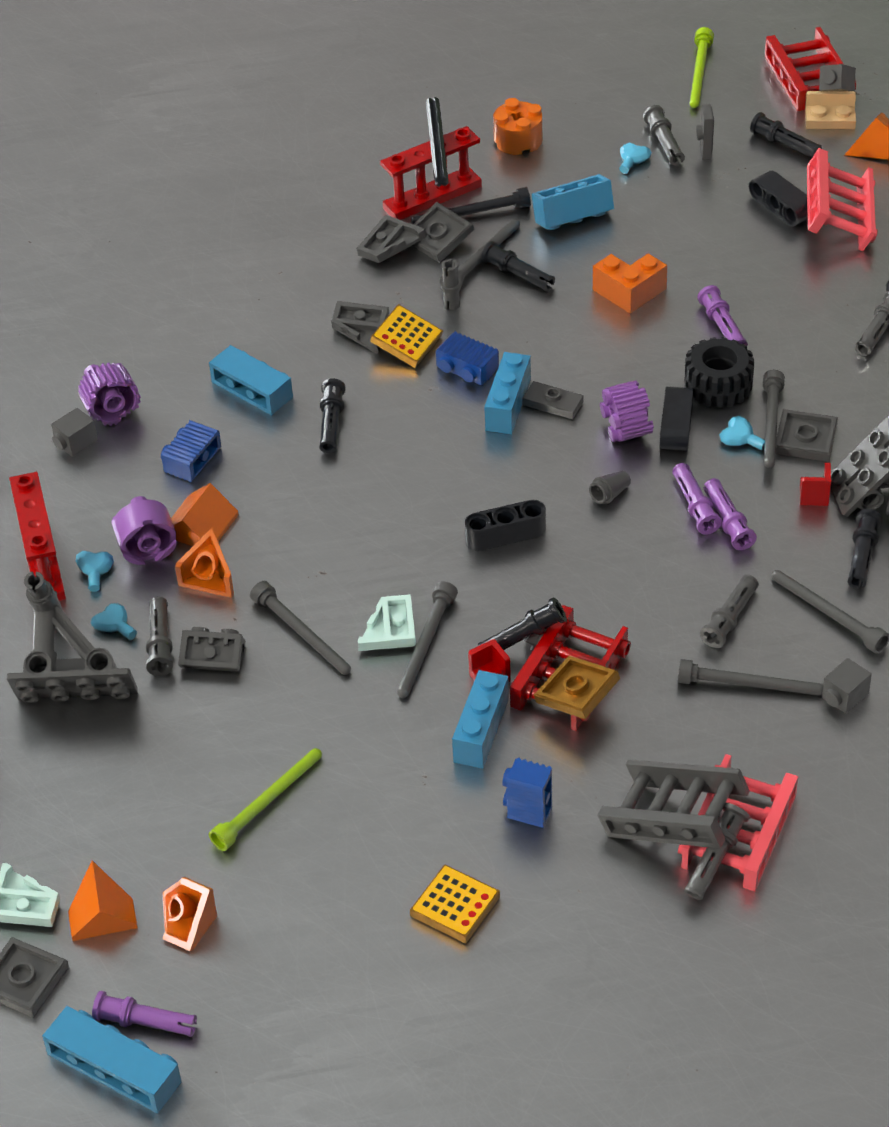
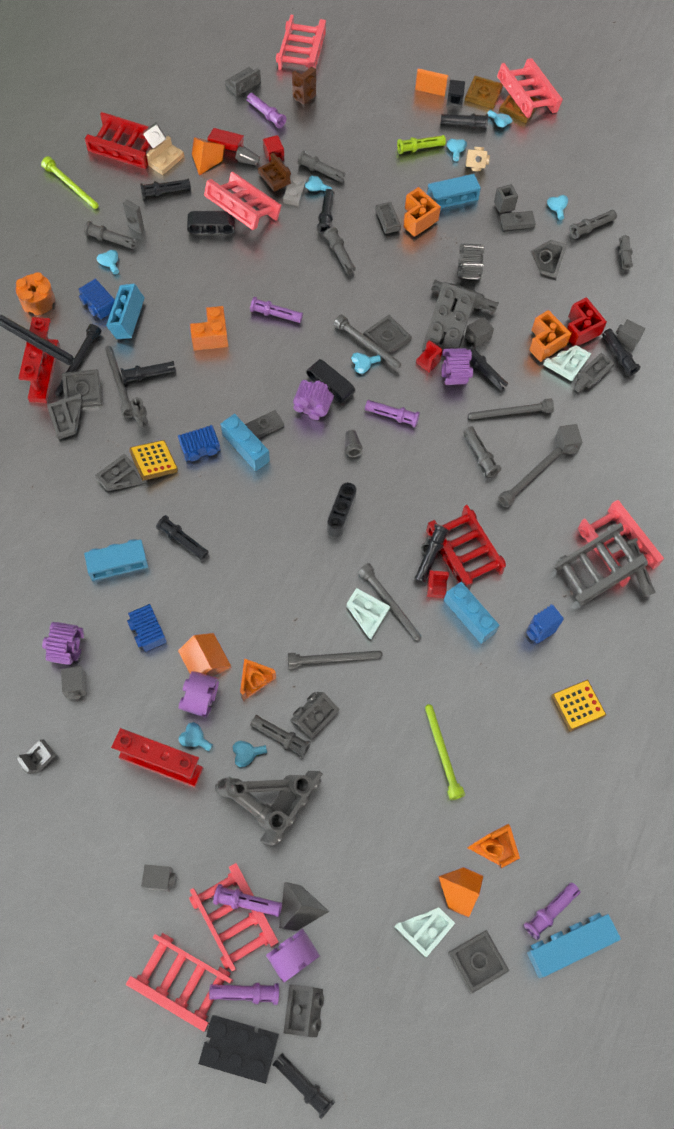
camera: 60 degrees left, 20 degrees up
pearl gold tile [534,655,620,719] -> none
black tyre [684,337,754,408] -> none
medium lavender pin [703,478,757,551] -> none
none -> blue brick [78,278,115,320]
none -> medium lavender brick [441,348,473,385]

